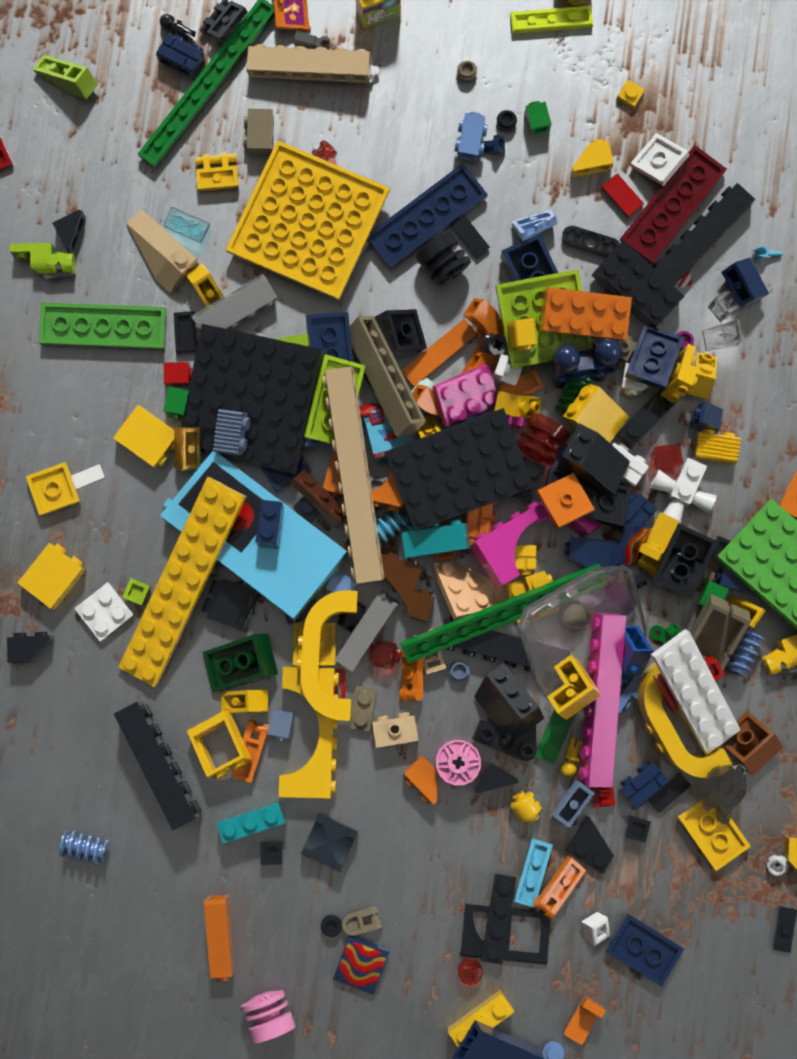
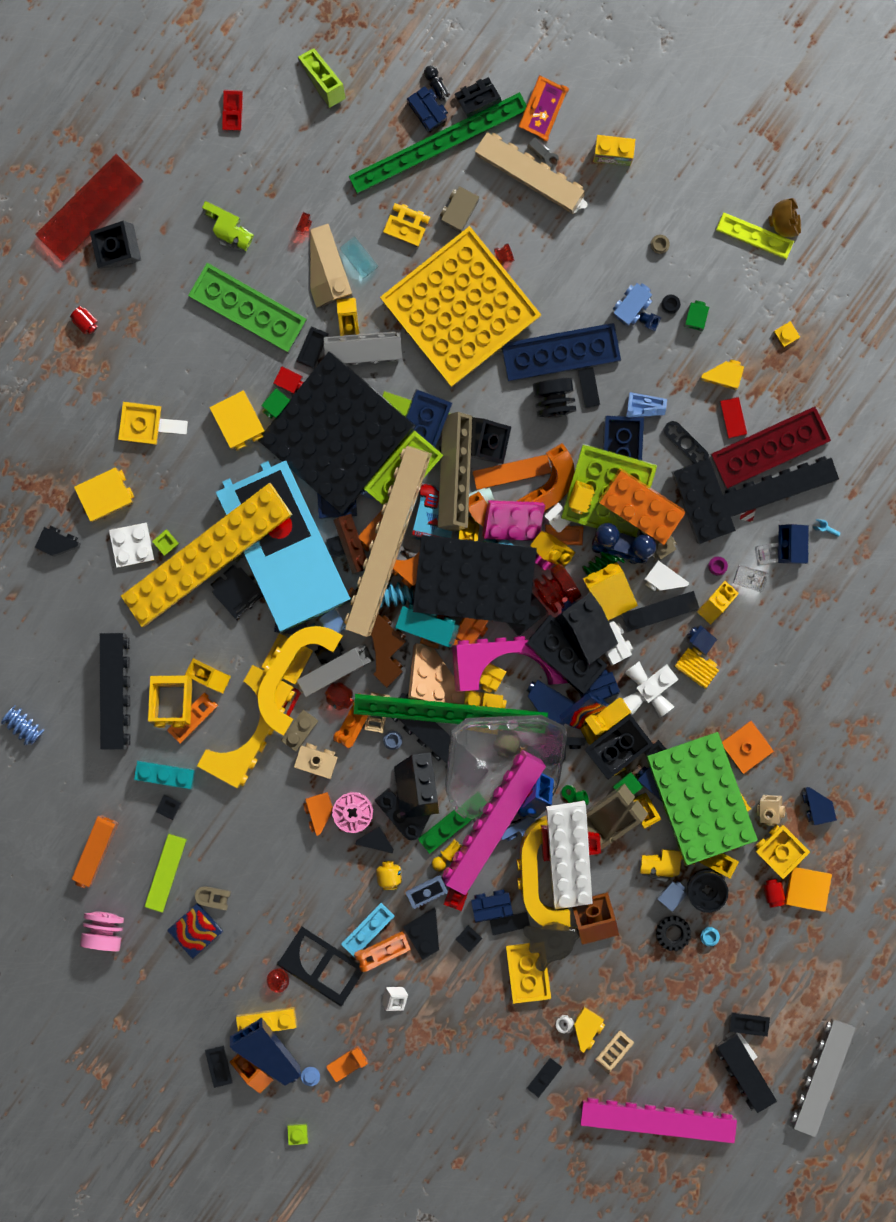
camera: 25 degrees right, 5 degrees up
black slope [52,210,86,254] -> none
pearl gold slope [174,427,200,470] -> none
dark green slope [203,634,278,693] -> none
sand blue brick [213,409,250,455] -> none
dark blue brick [255,500,284,549] -> none
sand blue brick [267,709,294,742] -> none
black brick [301,813,358,872] -> none
black plate [321,915,342,937] -> none
black plate [480,873,517,965] -> none
black wheel [481,333,507,355] -> none
orange plate [536,473,595,529] -> none
yellow brick [547,654,601,720] -> none
dark blue plate [605,913,684,986] -> none
dark blue plate [625,324,684,391] -> none
white plate [631,133,689,186] -> none
clear red brick [650,443,684,473] -> none
yellow plate [660,344,698,403] -> none
medium blue piece [726,630,765,678] -> none
none -> lime tile [145,833,187,913]
none -> clear red plate [296,212,313,235]

